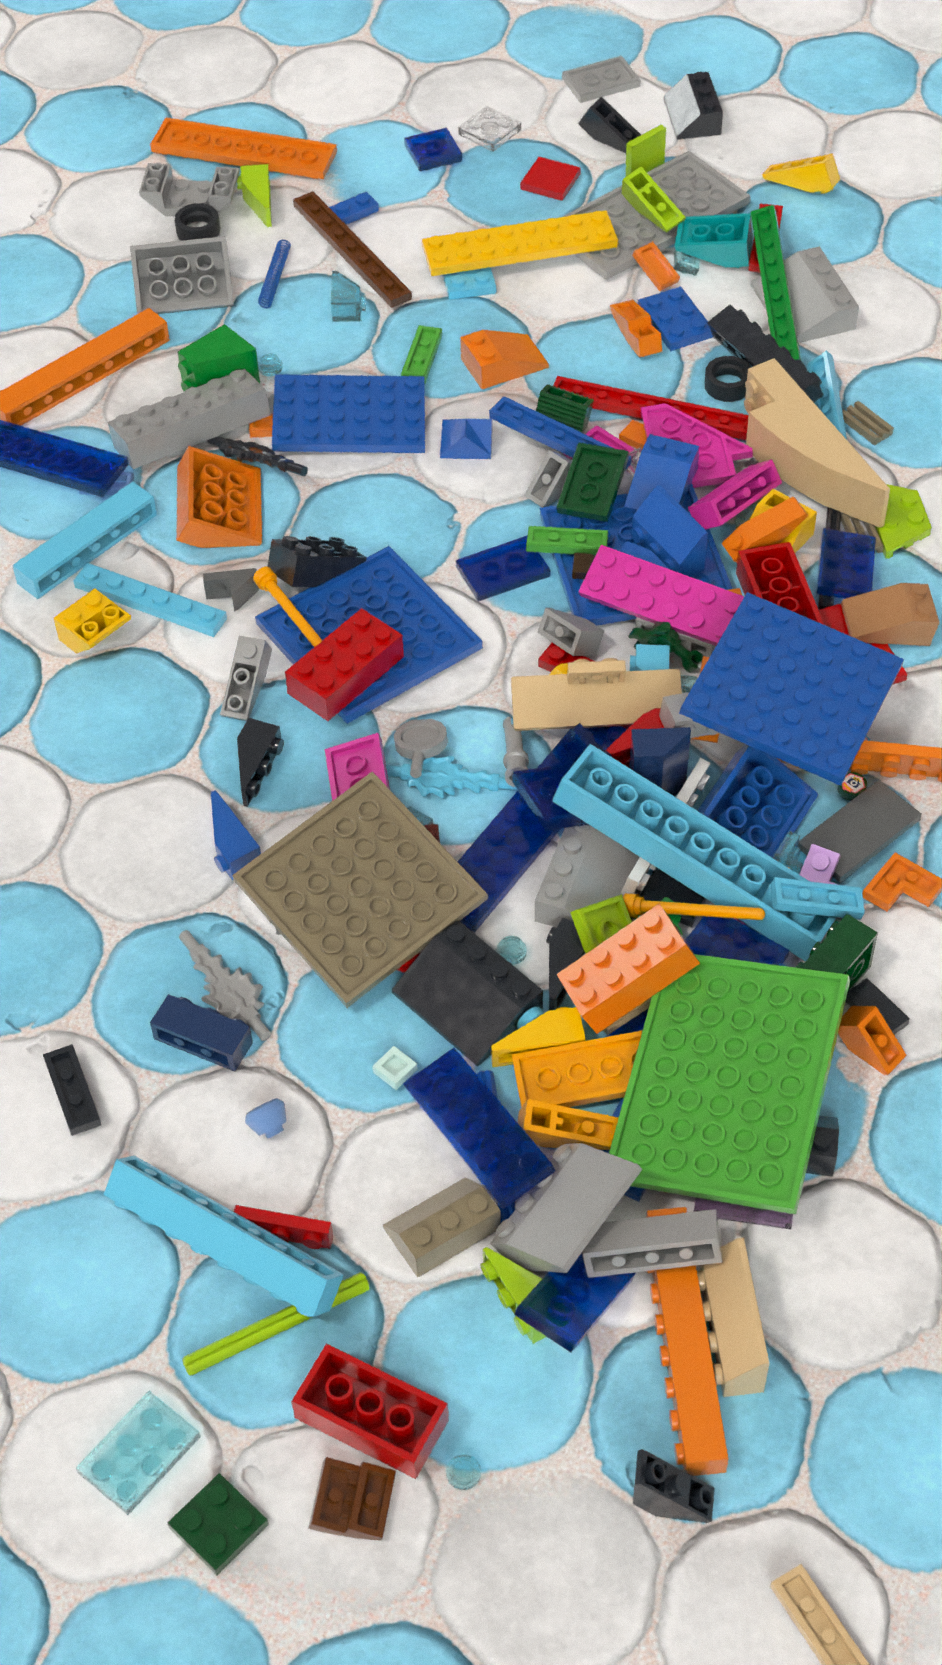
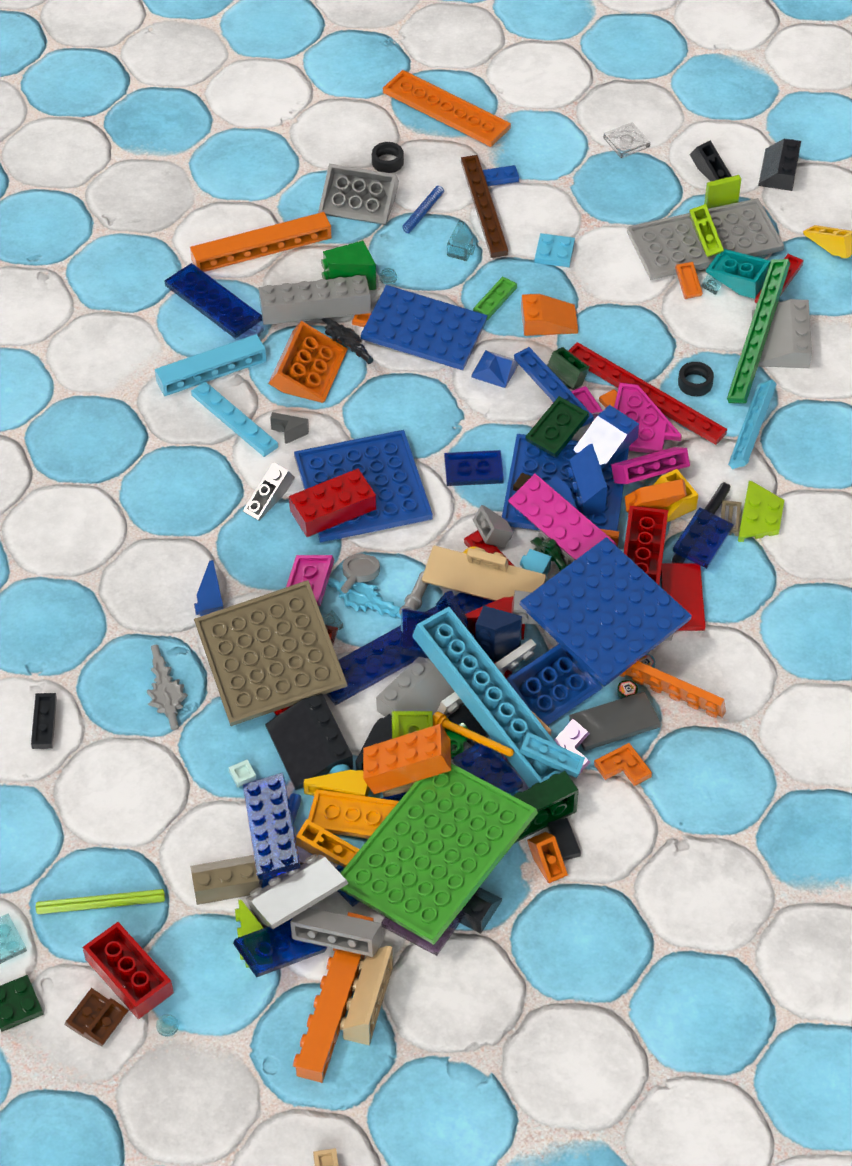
camera: 20 degrees right, 0 degrees up
yellow slope [54,588,131,653] -> none
medium azure brick [104,1155,344,1317] -> none
light grey slope [139,163,239,217] -> none
dark blue brick [150,994,253,1072] -> none
red plate [234,1205,334,1249] -> none
lime slope [237,164,272,227] -> none
black slope [237,718,284,807] -> none
medium blue cone [245,1098,287,1139] -> none
light orange piece [253,566,322,647] -> none
black slope [267,536,367,587] -> none
clear blue plate [404,127,462,172] -> none
yellow plate [422,210,618,276] -> none
clear light blue plate [496,936,527,965] -> none
red tile [520,156,581,201] -> none
light grey slope [524,450,572,507] -> none
bright green tile [526,526,608,555] -> none
light grey tile [562,56,641,103] -> none
orange slope [610,299,663,357] -> none
black slope [632,1449,715,1523] -> none
blue plate [637,286,713,351] -> none
black brick [707,304,823,403] -> none
tan slope [744,358,890,528] -> none
clear light blue bracket [773,831,803,874] -> none
medium nougat slope [841,583,940,646] -> none
dark tan tile [842,401,894,445] -> none

